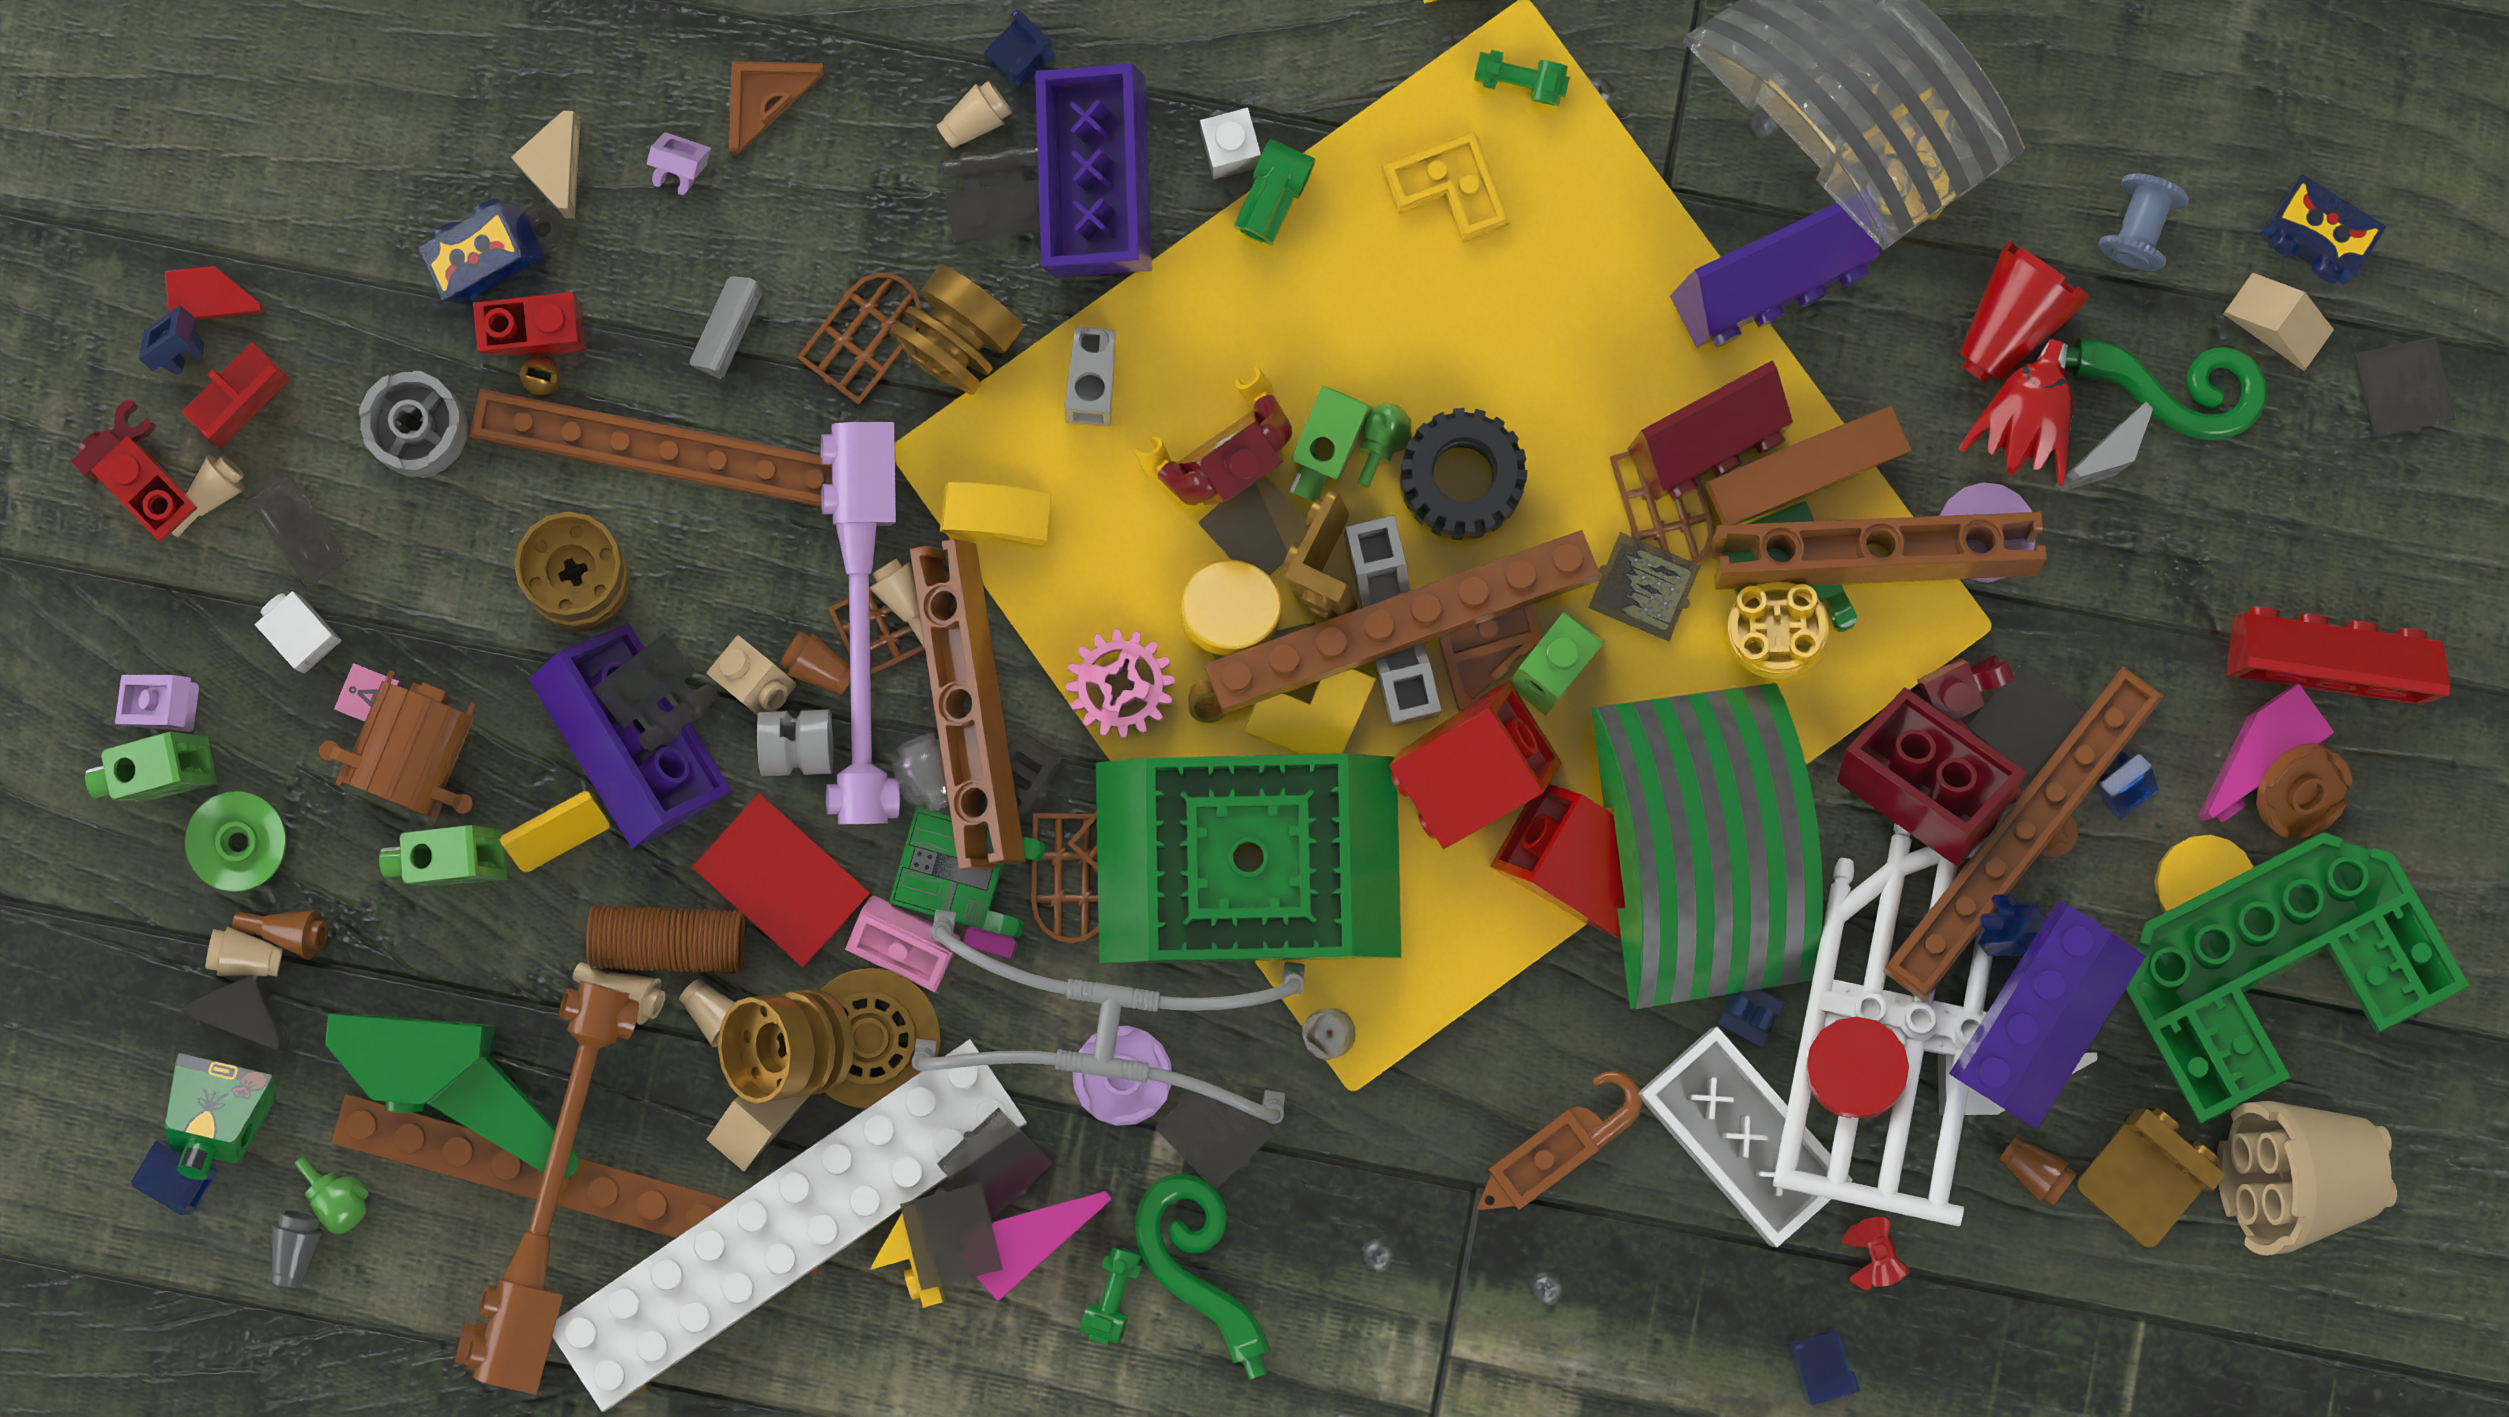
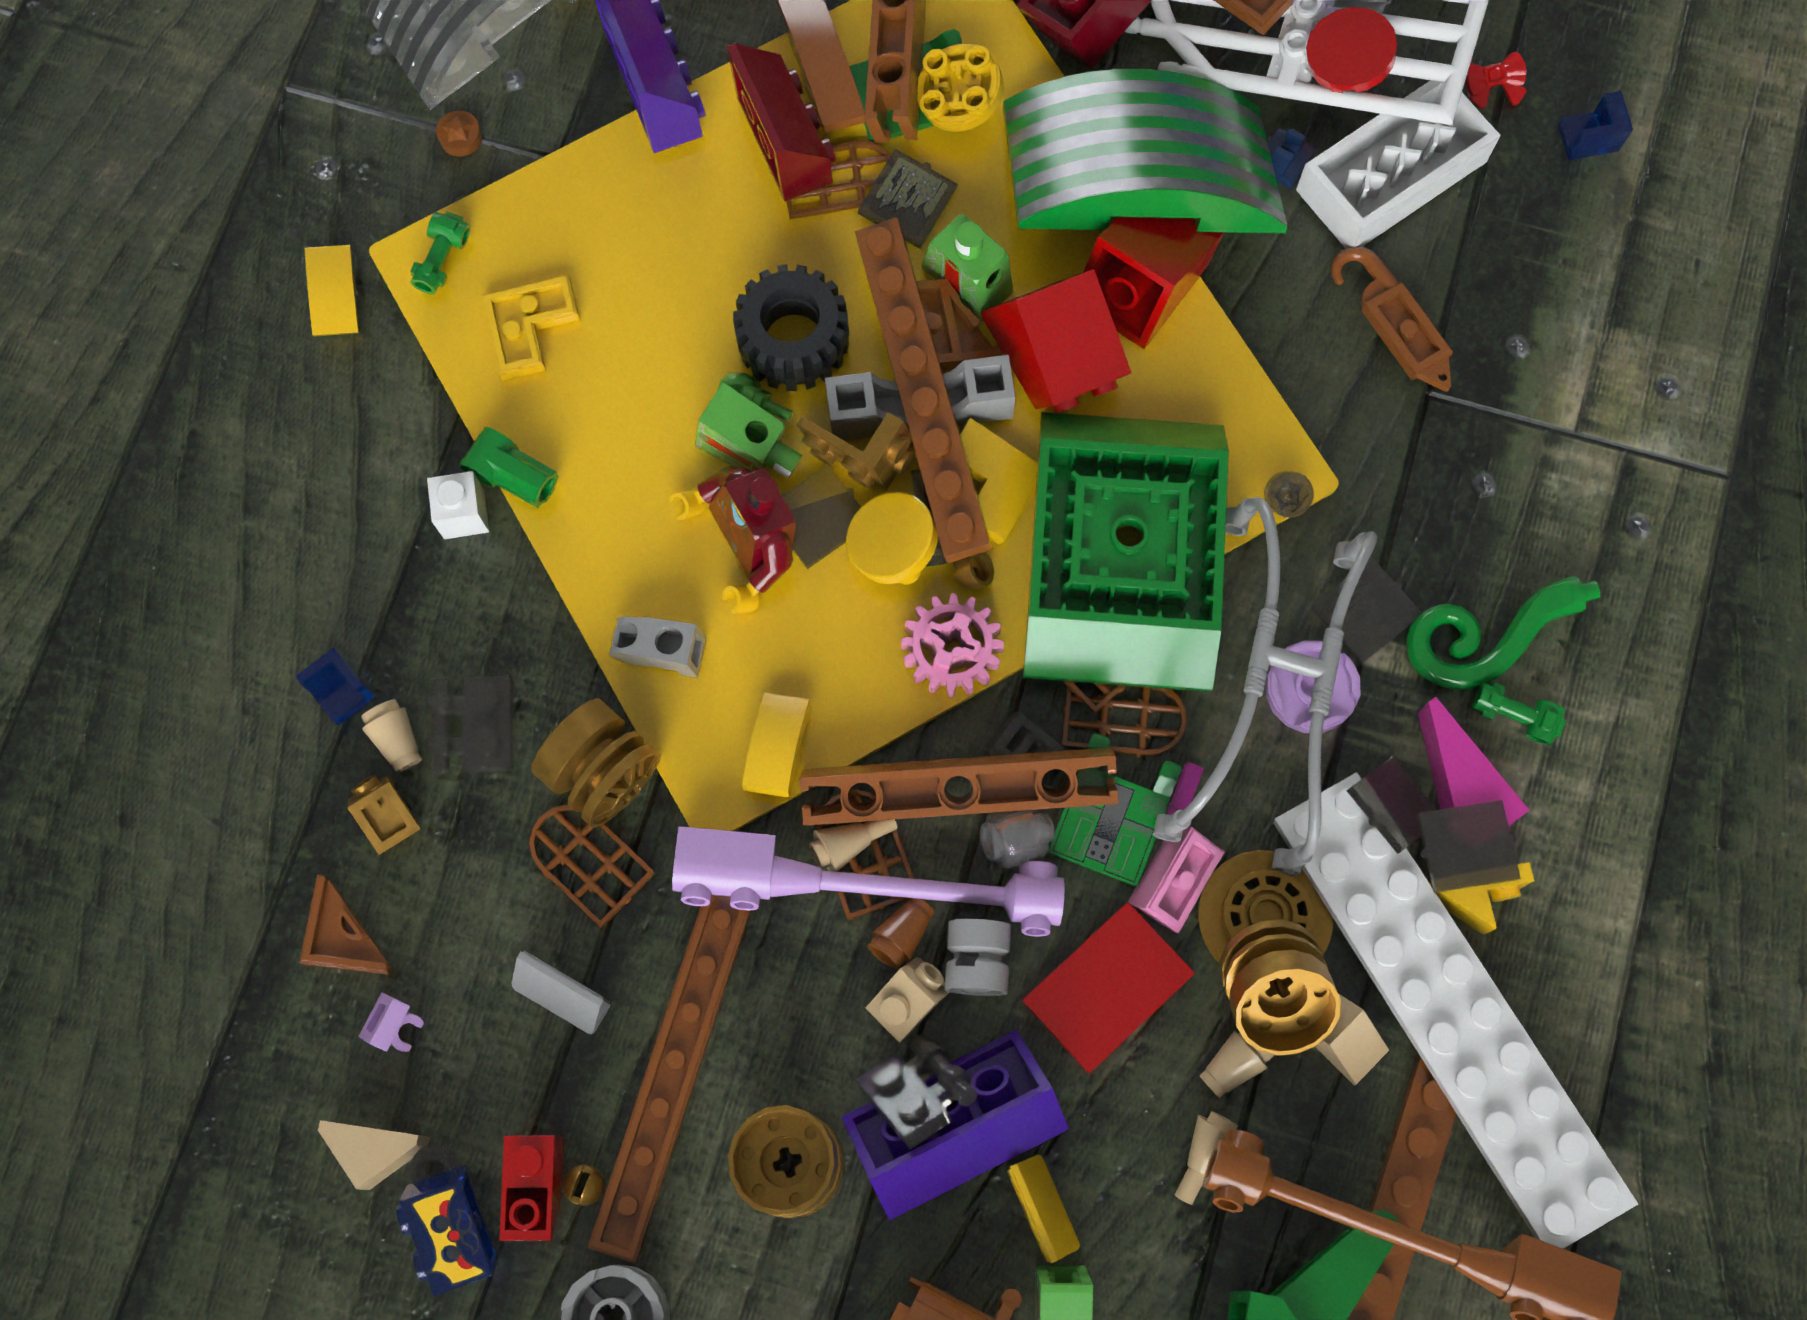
camera: 80 degrees left, 10 degrees down
dark orange piece [586,904,745,974] -> none
dark purple brick [1035,63,1152,278] -> none
none -> pearl gold bracket [347,775,420,855]
none -> dark orange tile [436,111,482,157]

